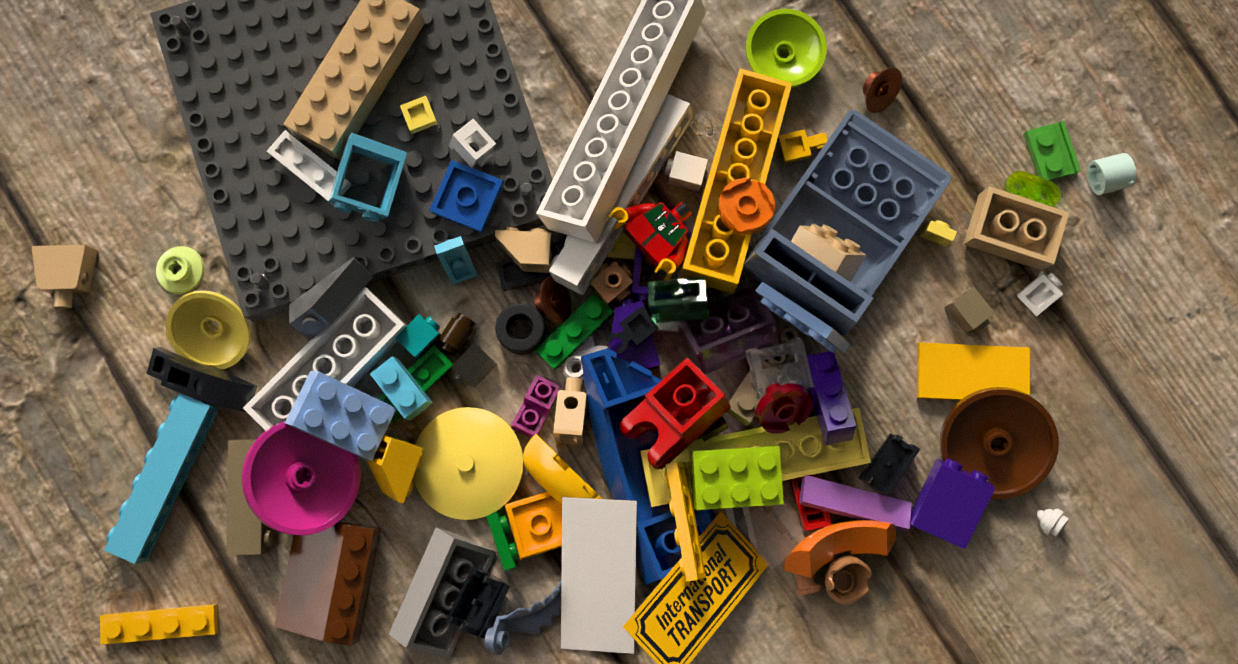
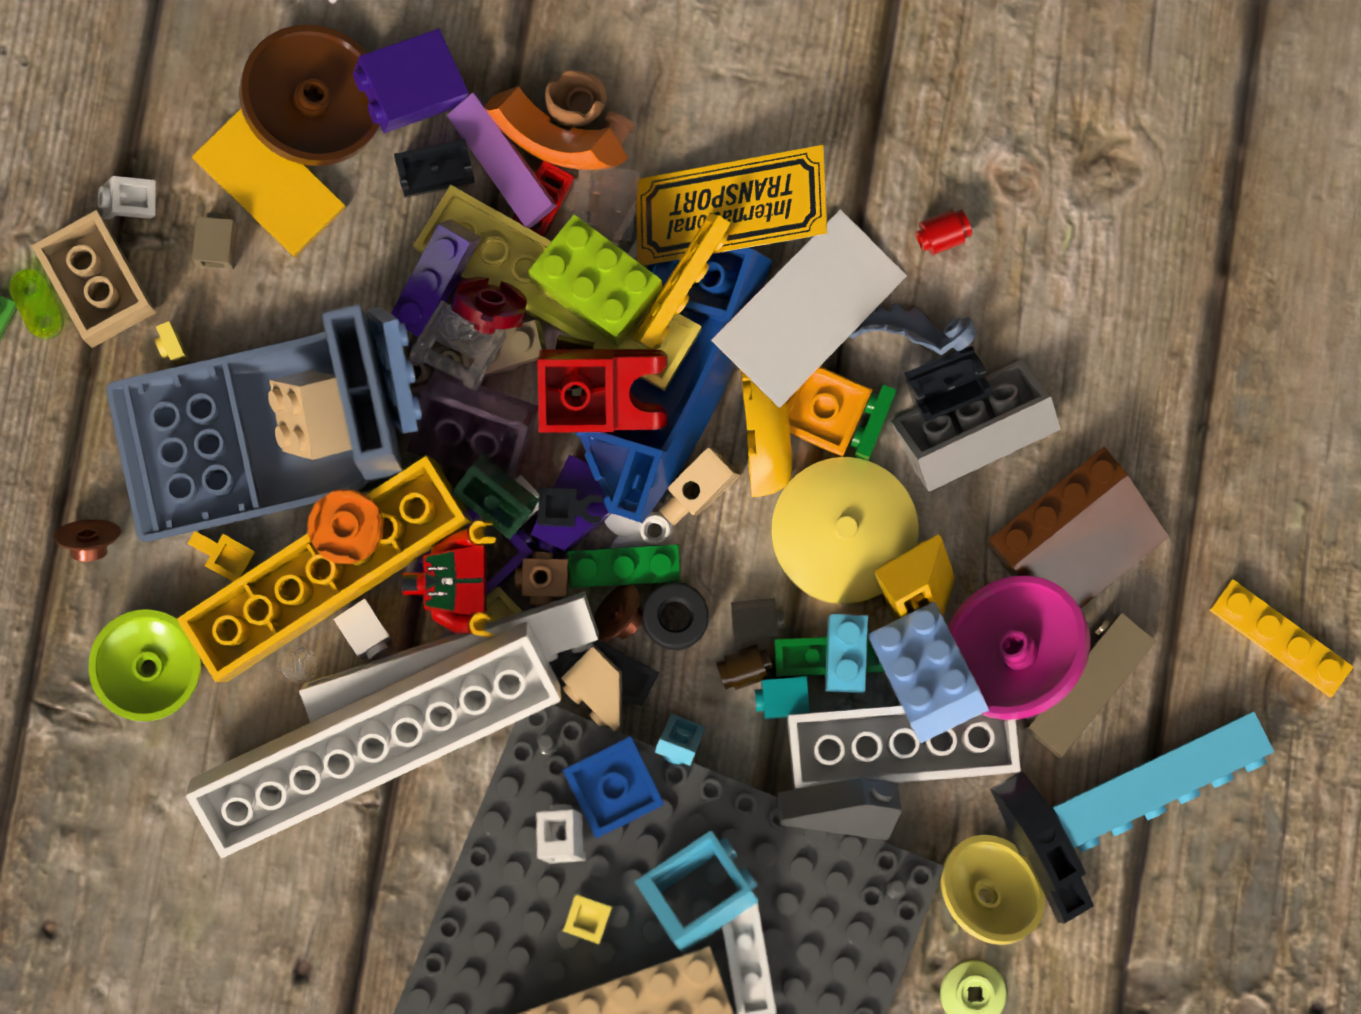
camera: 140 degrees left, 0 degrees up
magenta slope [511,375,561,438] -> none

